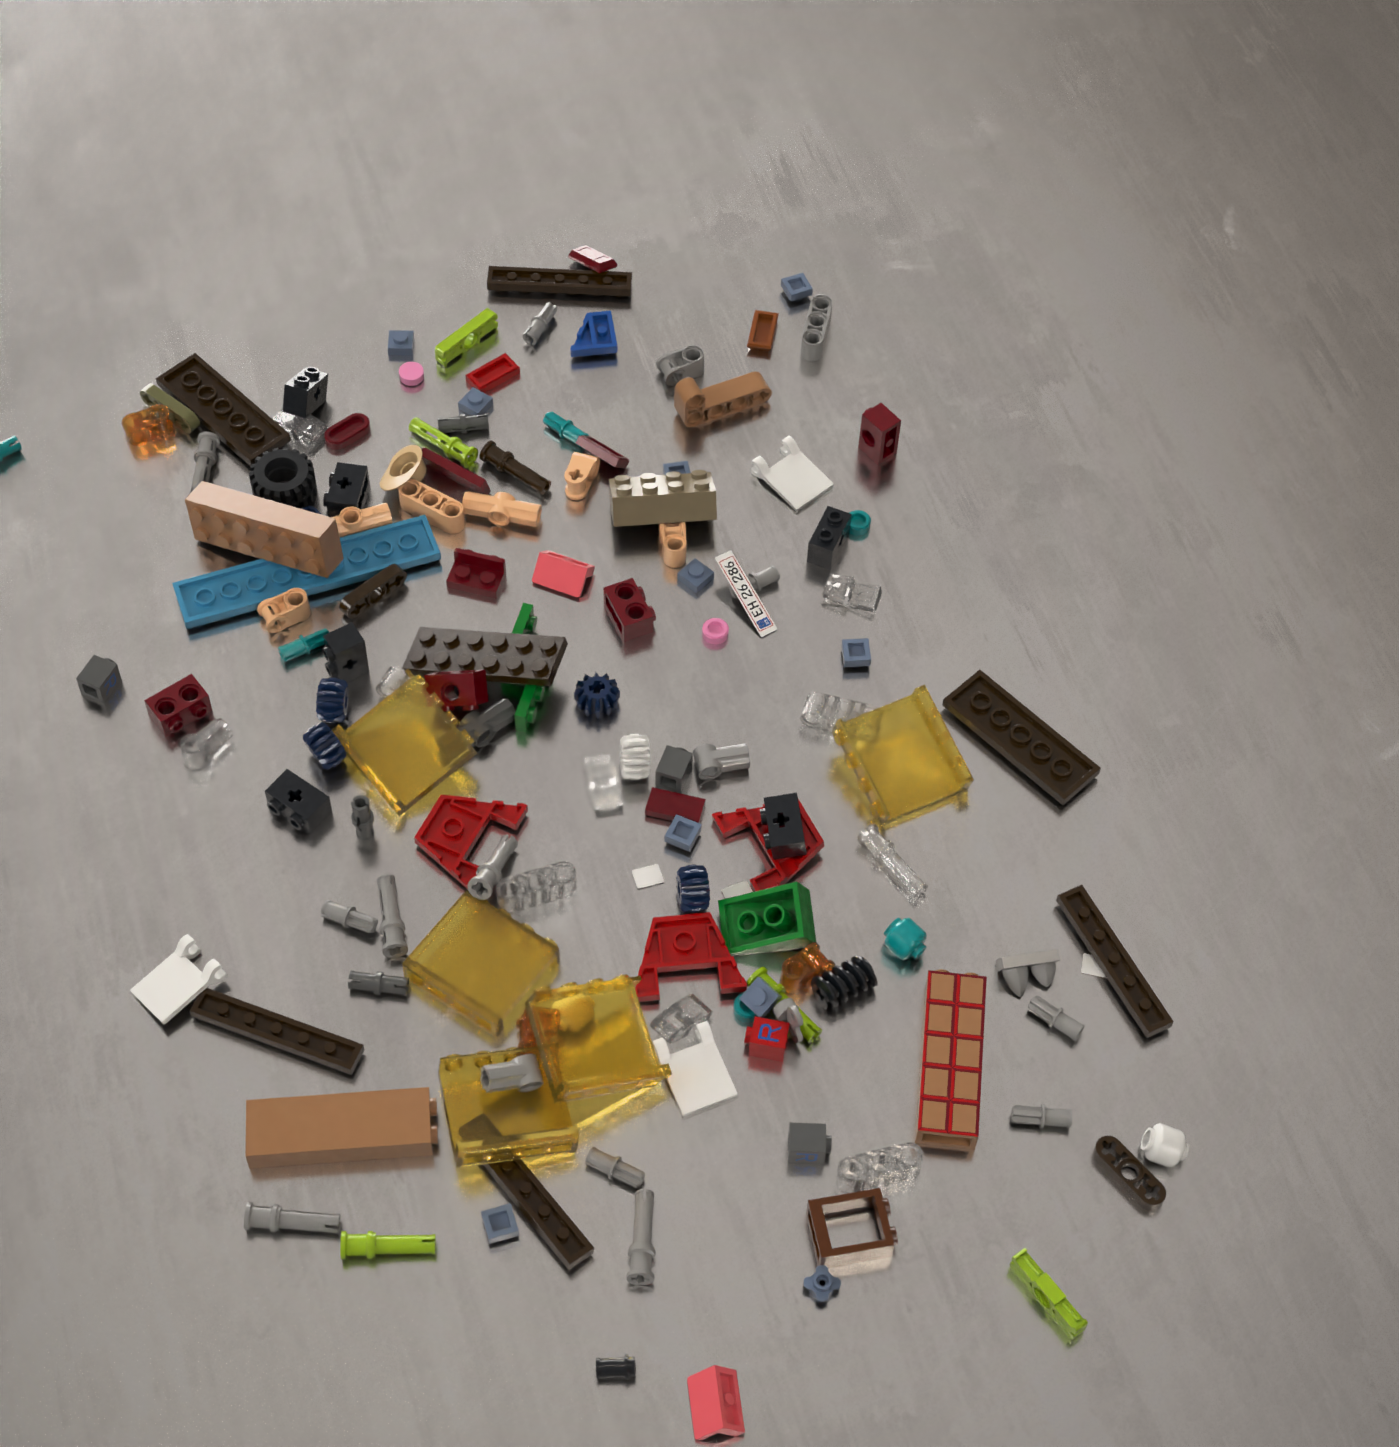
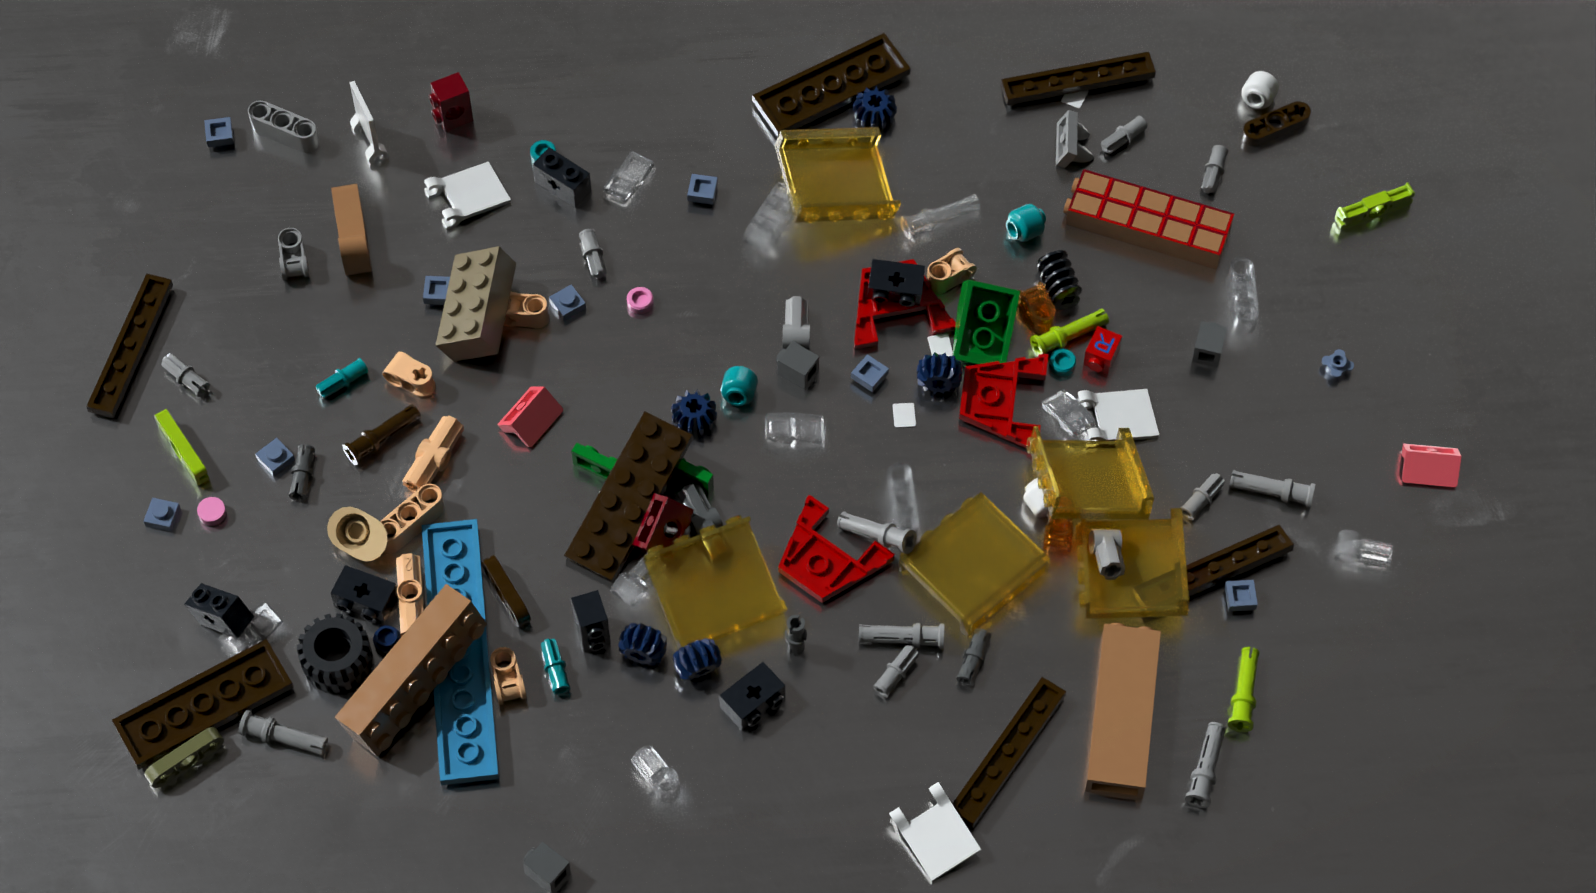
camera: 75 degrees left, 5 degrees up
clear orange piece [121,404,174,446] -> none
dark red brick [144,674,212,737] -> none
dark red tile [324,413,370,450] -> none
lime pin [408,417,478,468] -> none
dark red tile [422,447,491,495] -> none
dark red bracket [446,548,506,599] -> none
red tile [465,353,520,393] -> none
dark red tile [568,245,617,273] -> none
blue wing [570,310,618,357] -> none
tile [576,435,629,469] -> none
black pin [596,1354,636,1380] -> none
dark red brick [603,578,656,642] -> none
white gear [619,734,650,780] -> none
dark red tile [645,787,706,823] -> none
white sticker [715,550,777,637] -> none
sand blue plate [739,976,782,1018] -> none
dark orange tile [747,310,779,351] -> none
light grey piece [773,998,803,1043] -> none
reddish brown window [806,1188,898,1268] -> none
none -> white flag [350,81,388,164]
none -> teal head [720,366,758,406]
none -> dark blue gear [853,86,897,131]
none -> light nougat piece [926,248,977,295]
none -> clear piece [1334,530,1393,569]

